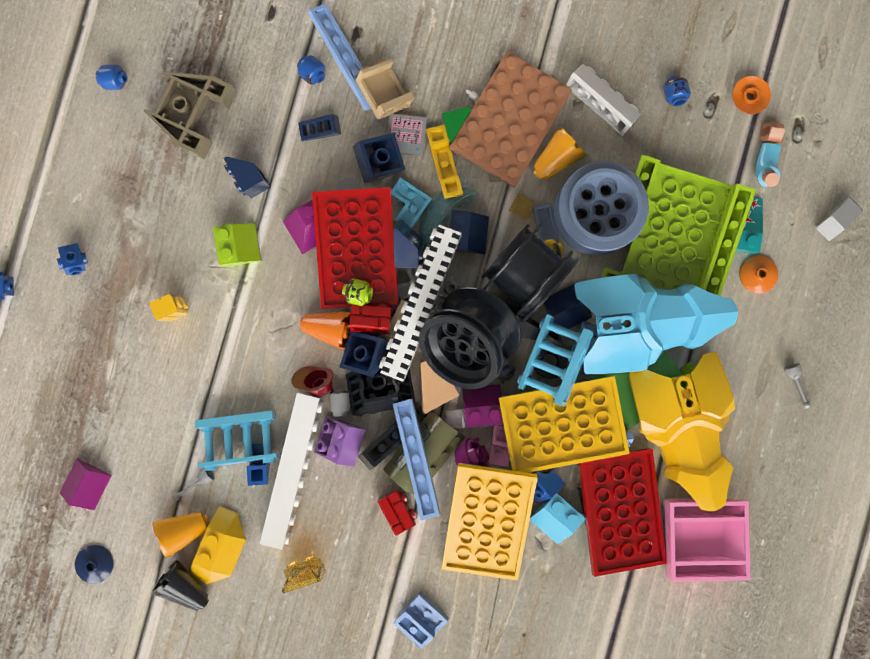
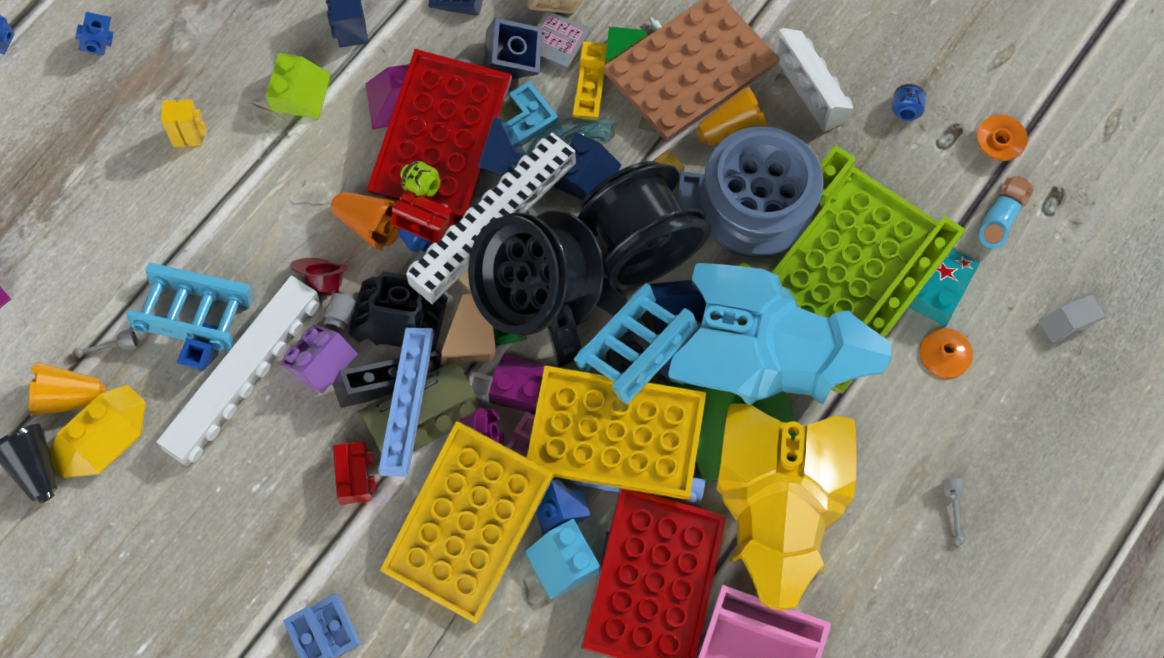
camera: 20 degrees right, 20 degrees down
clear yellow slope [282,556,326,594] -> none
dark blue slope [339,331,389,377] -> none

